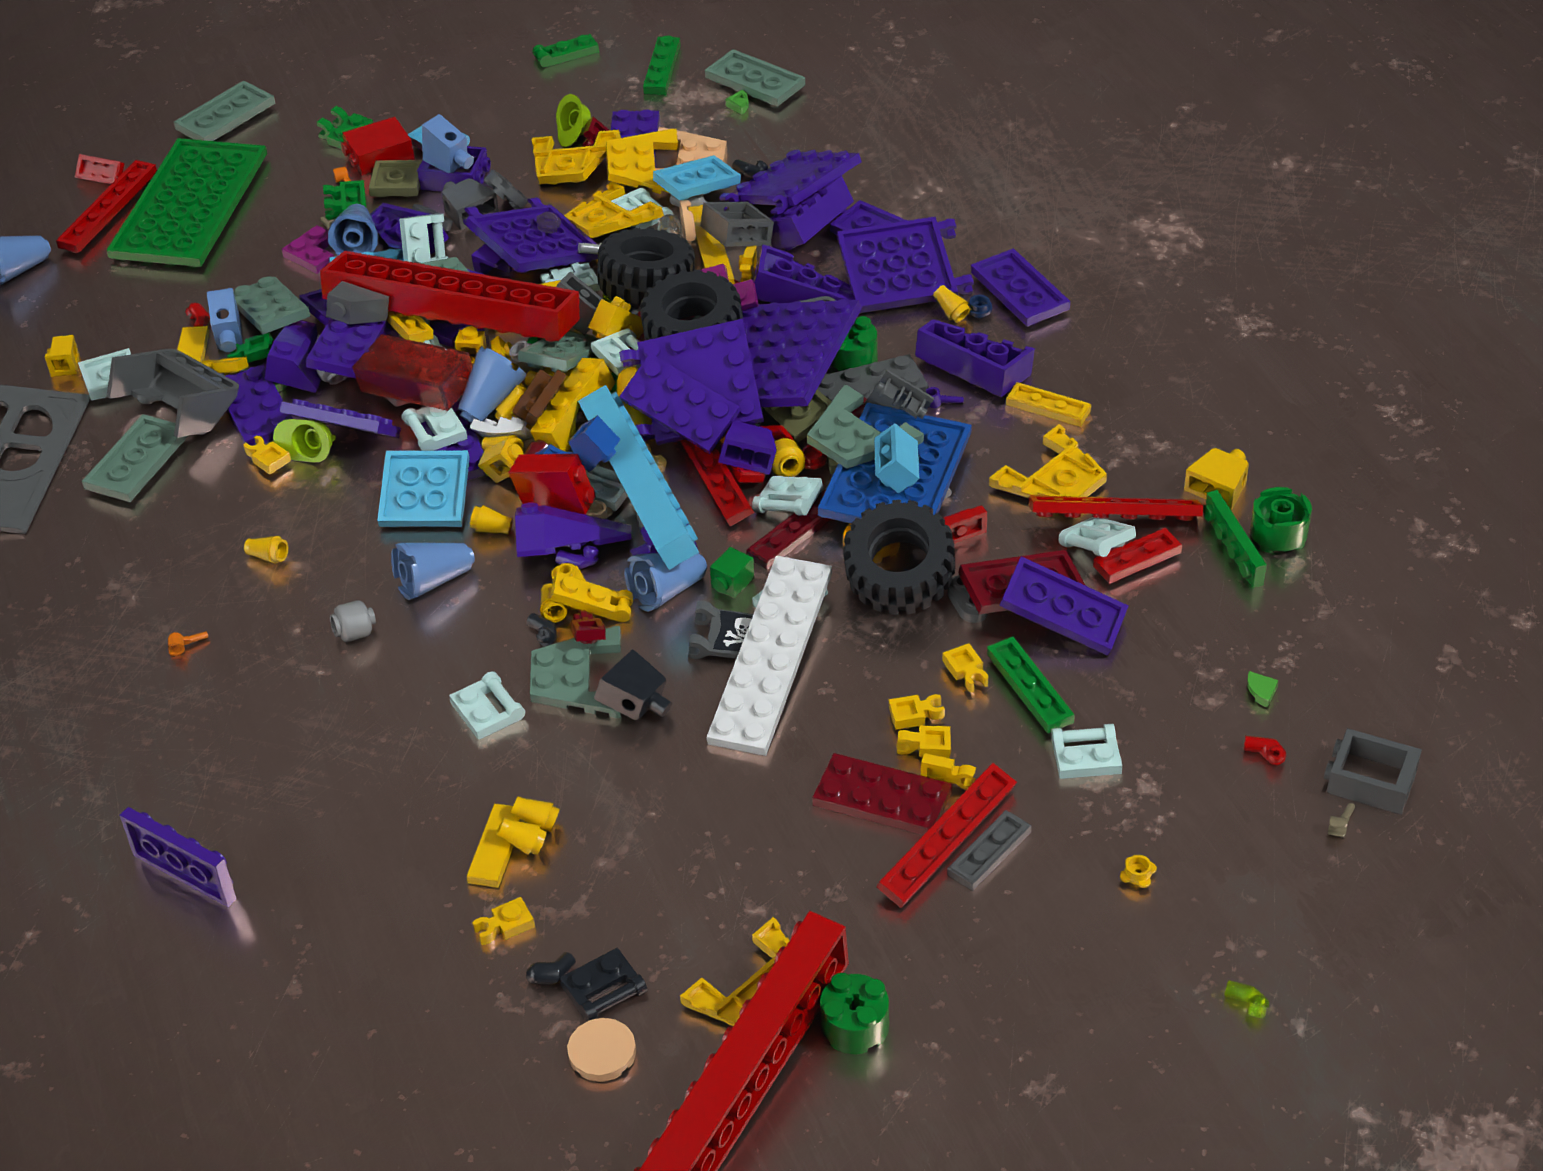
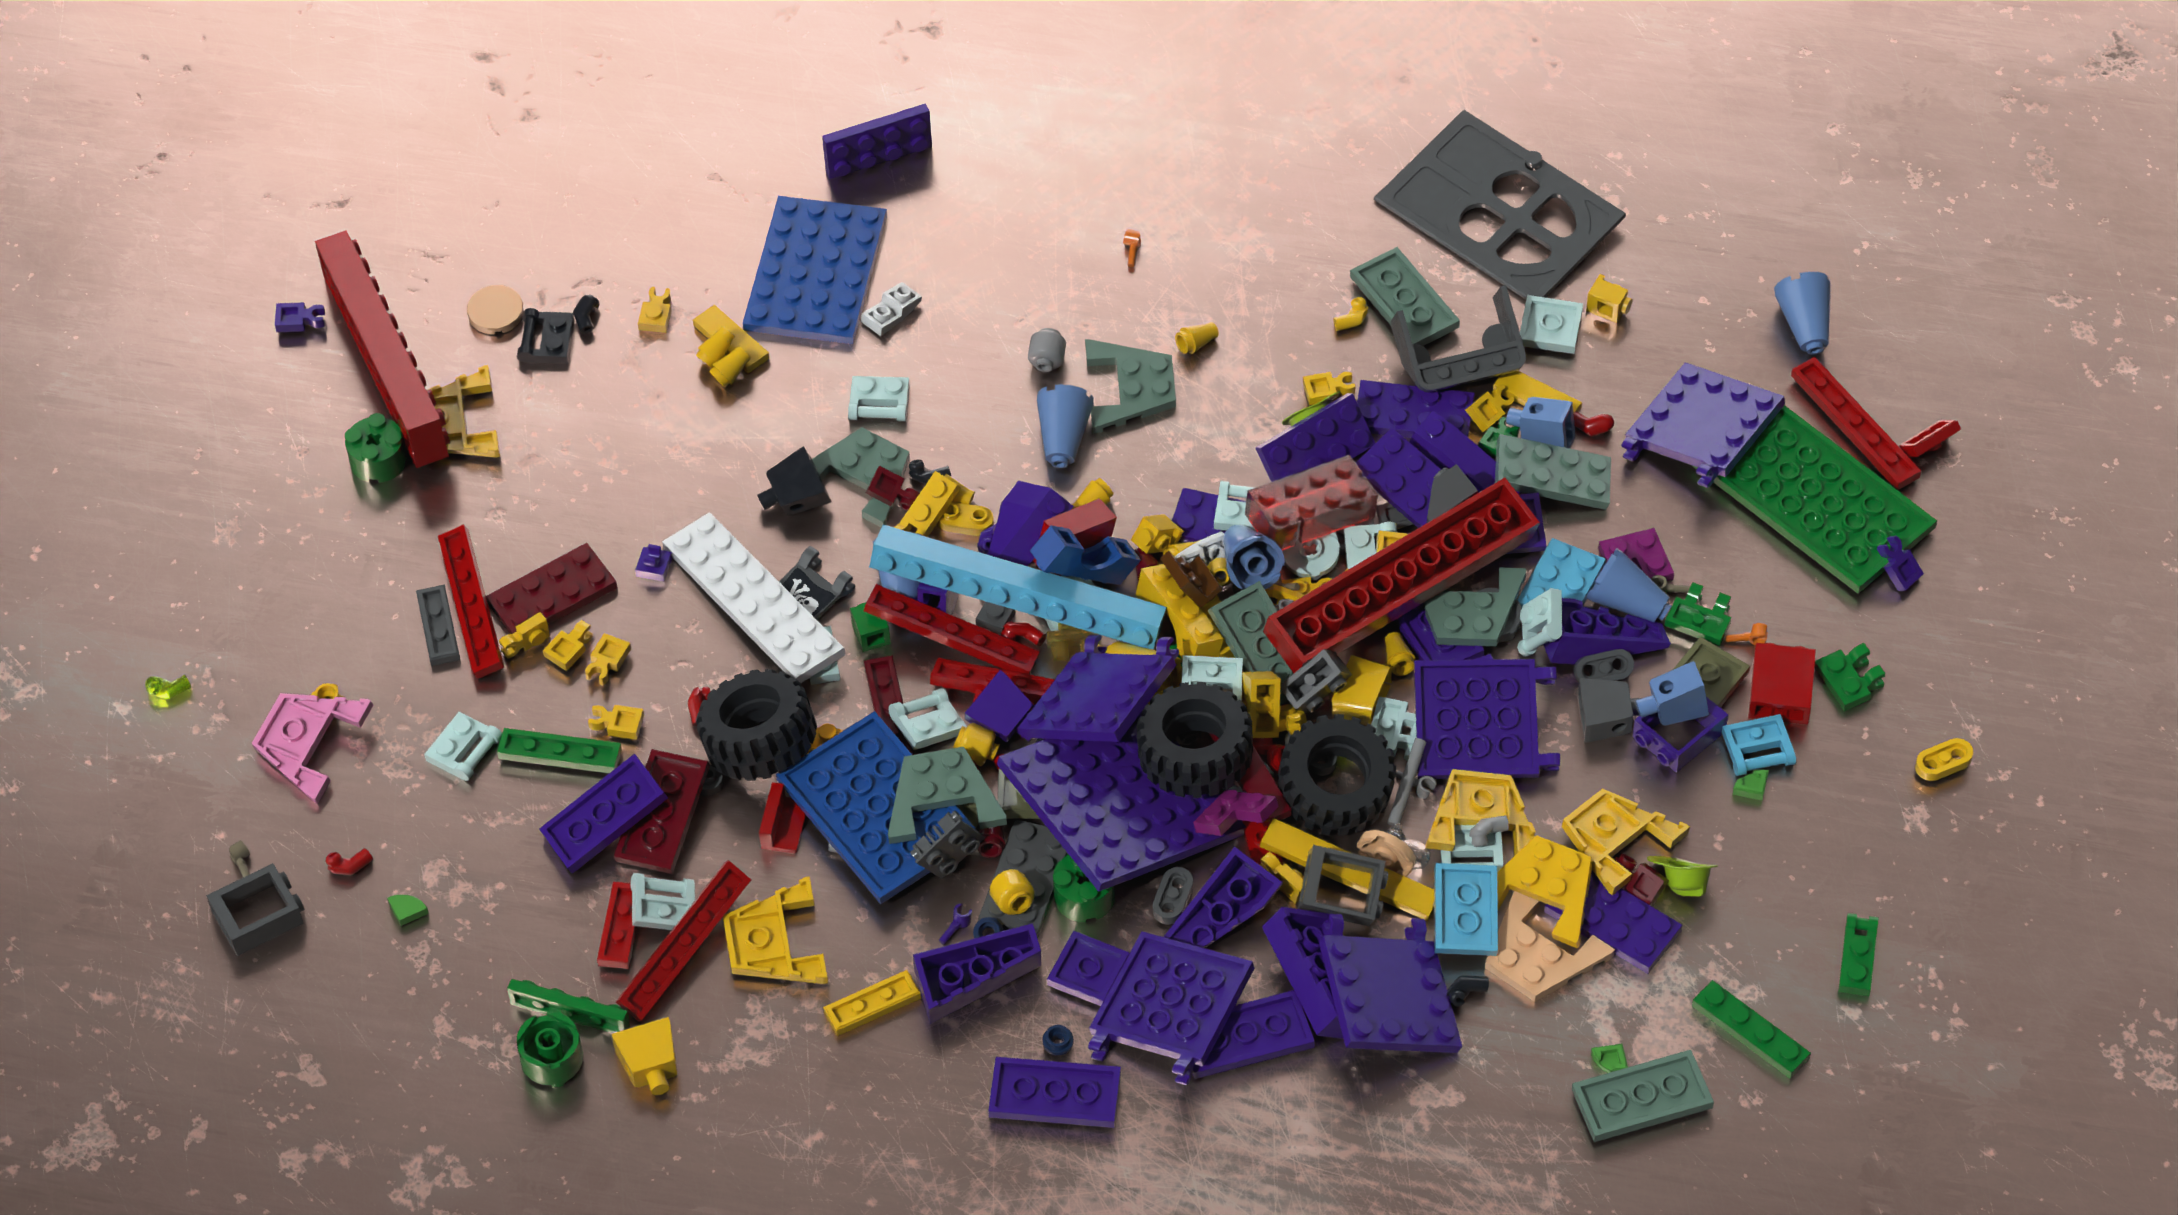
camera: 125 degrees right, 10 degrees up
sand green plate [174,81,275,141] -> none
medium azure plate [377,450,470,527] -> none
dark grey plate [484,169,528,210] -> none
clear purple plate [536,212,561,233] -> none
dark purple plate [619,353,741,454] -> none
medium azure brick [874,423,920,493] -> none
yellow cone [933,285,971,323] -> none
none -> bright pink wing [252,693,374,804]
none -> dark purple tile [635,544,672,582]
none -> red arm [688,686,711,726]
none -> blue plate [742,195,887,344]
none -> white slope [861,282,922,336]
none -> red plate [864,584,1040,675]
none -> dark blue plate [973,917,1004,938]
none -> yellow head [989,869,1035,915]
none -> dark purple plate [1047,930,1129,1006]
none -> sand green wing [1085,339,1176,434]
none -> yellow arm [1333,297,1368,331]
none -> light grey arm [1469,816,1509,847]
none -> plate [1621,362,1785,488]
none -> bright green tile [1732,770,1769,801]
none -> dark purple plate [1877,536,1924,591]
none -> yellow plate [1915,738,1973,781]

